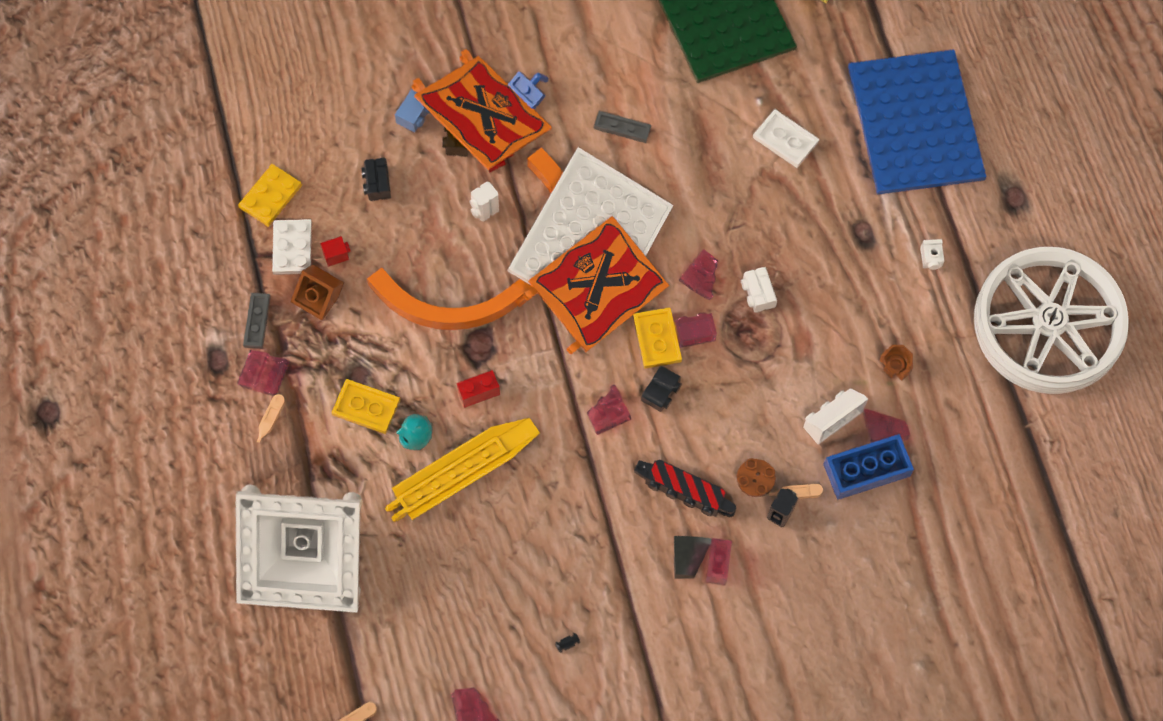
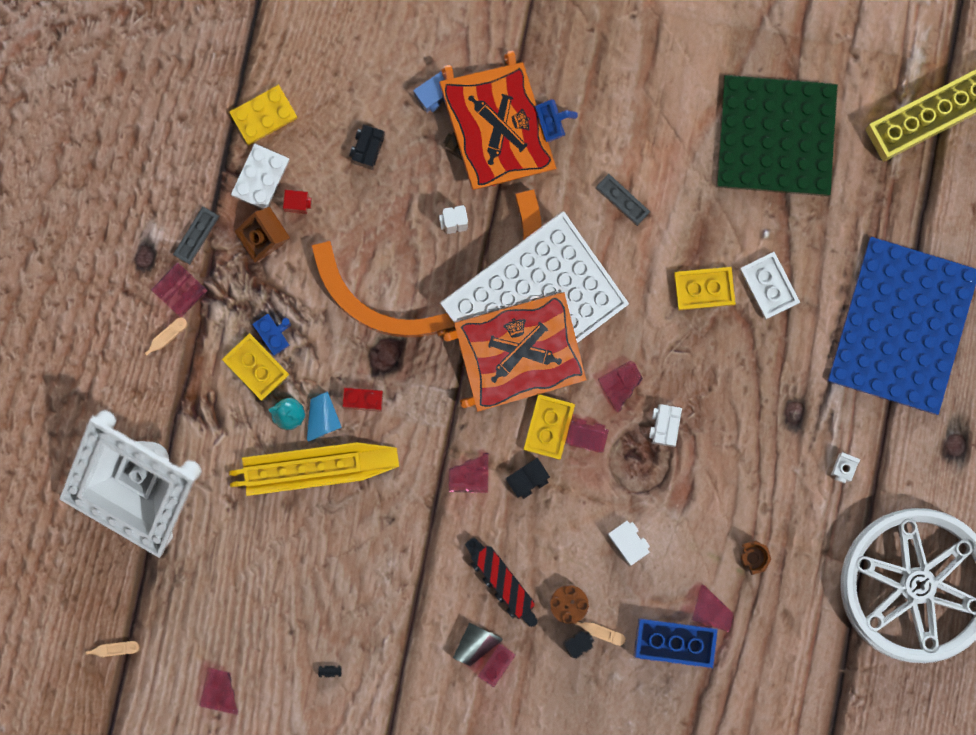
camera: 20 degrees right, 15 degrees up
white slope [804,388,868,445] -> none
none -> blue plate [253,314,291,356]
none -> dark azure slope [307,392,342,442]
none -> white brick [607,521,650,566]
none -> yellow plate [674,267,736,311]

